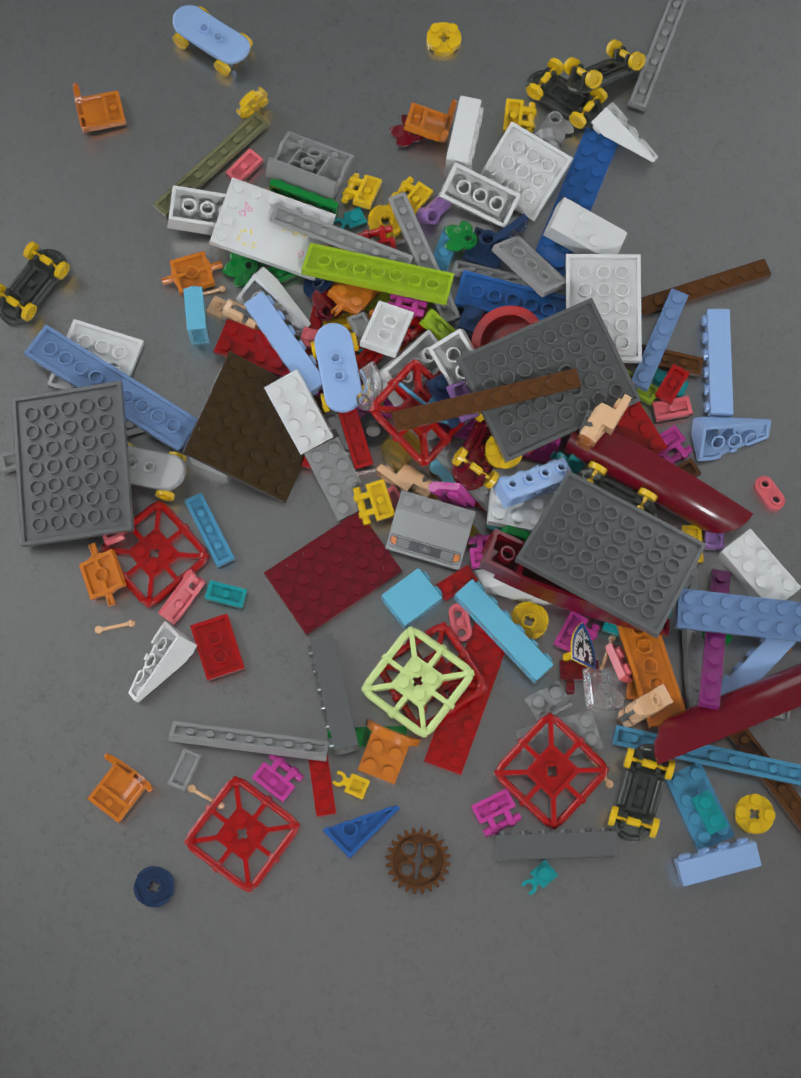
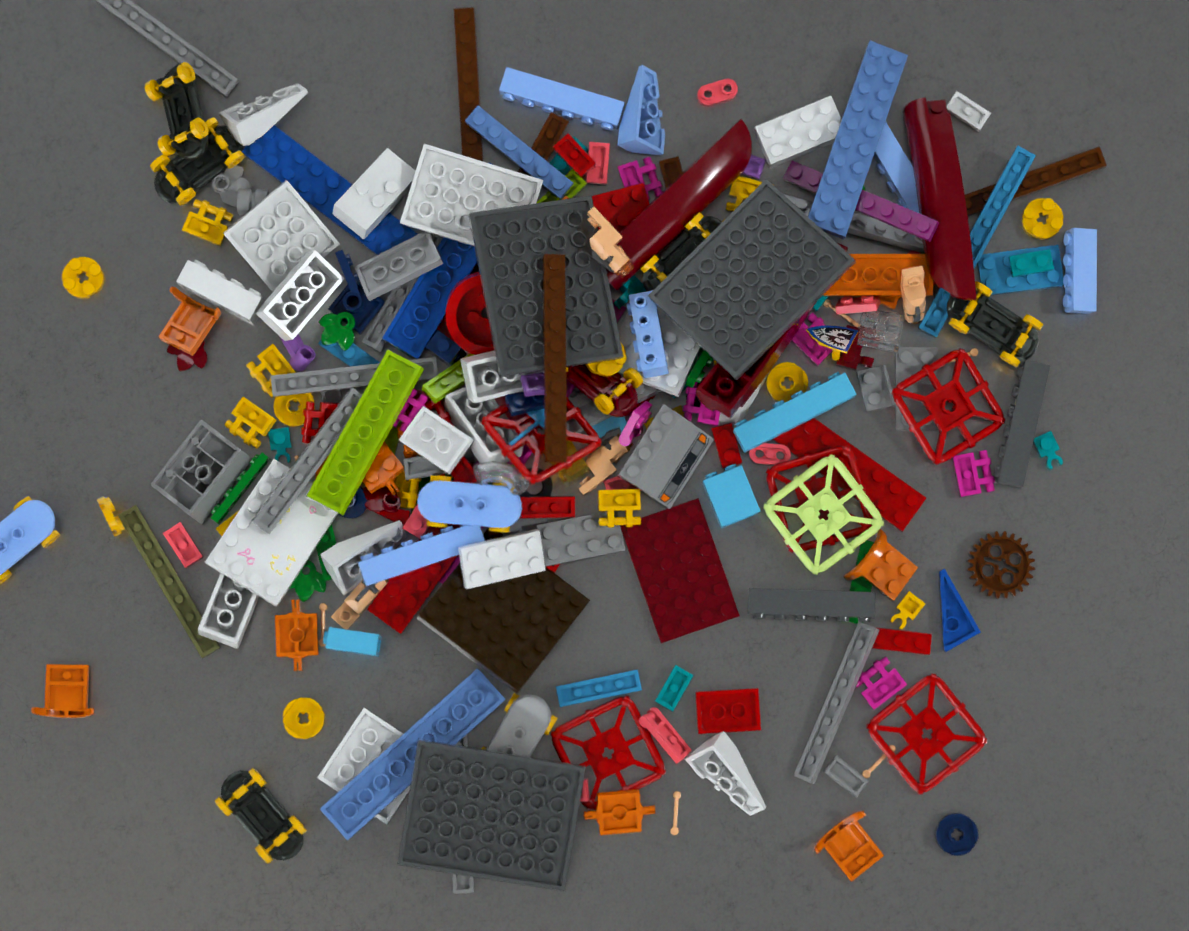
camera: 70 degrees left, 10 degrees up
none -> yellow plate [283,697,325,739]

